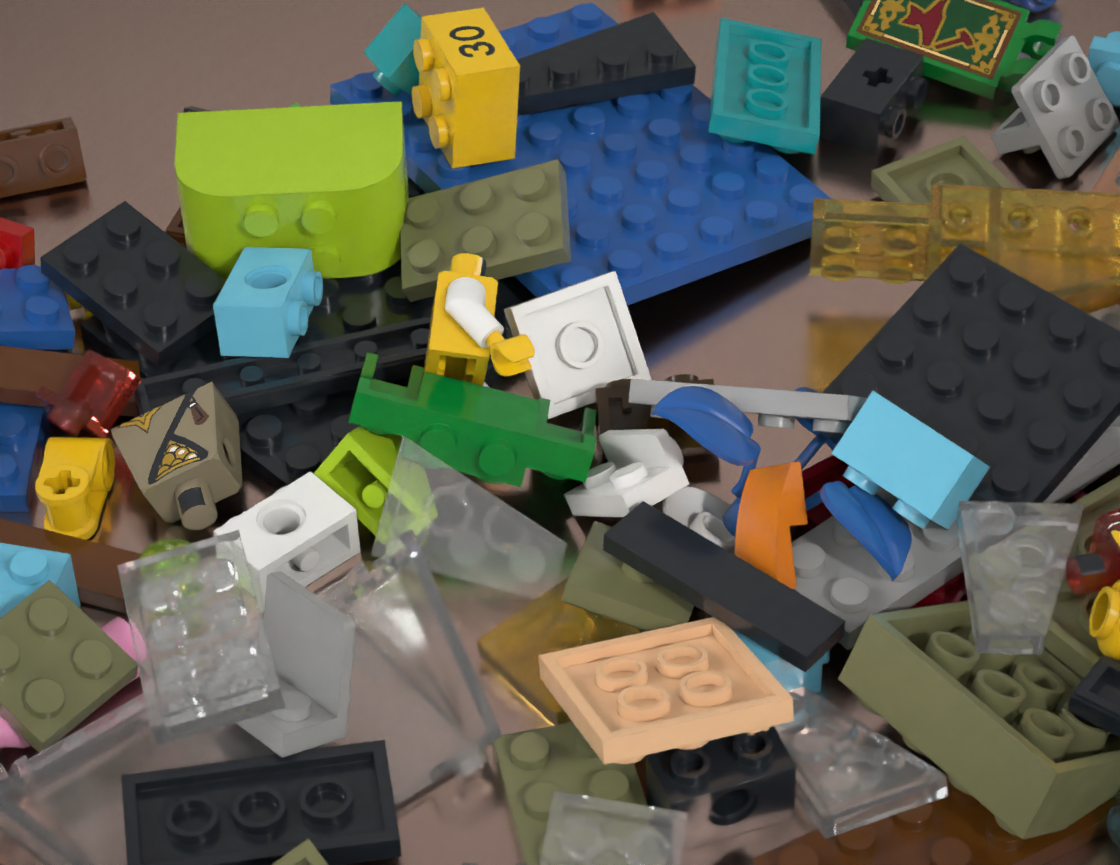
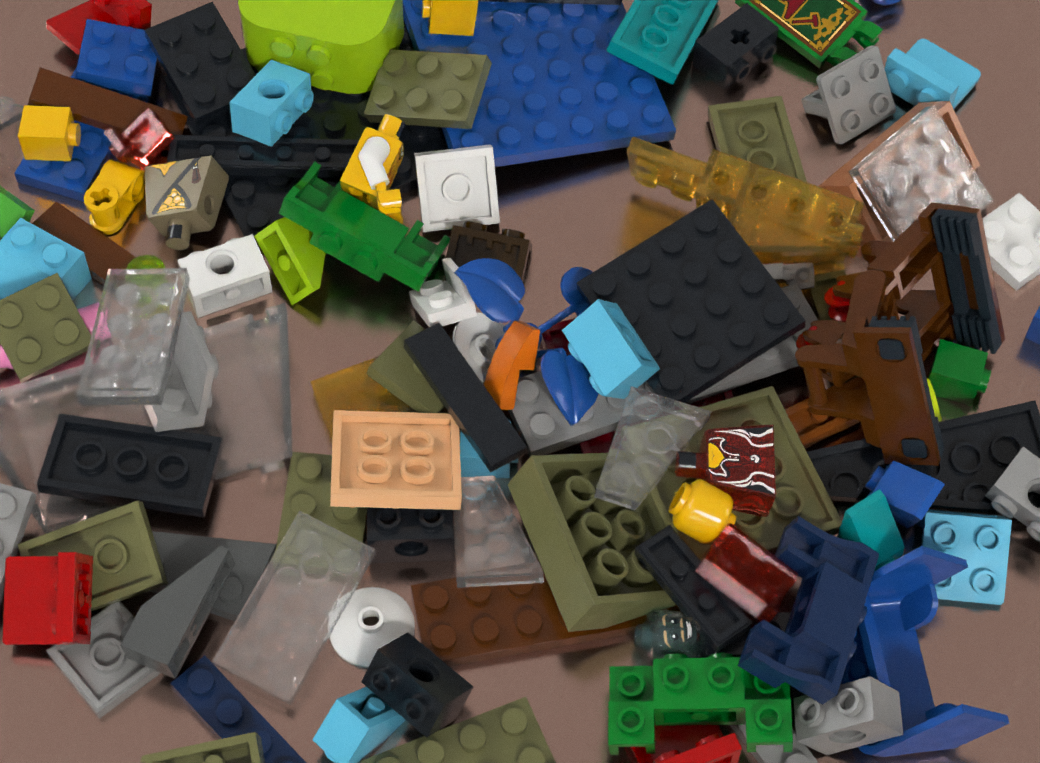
camera: 15 degrees right, 15 degrees up
clear wing [371,436,568,603] -> none
light grey plate [628,379,868,433] -> none

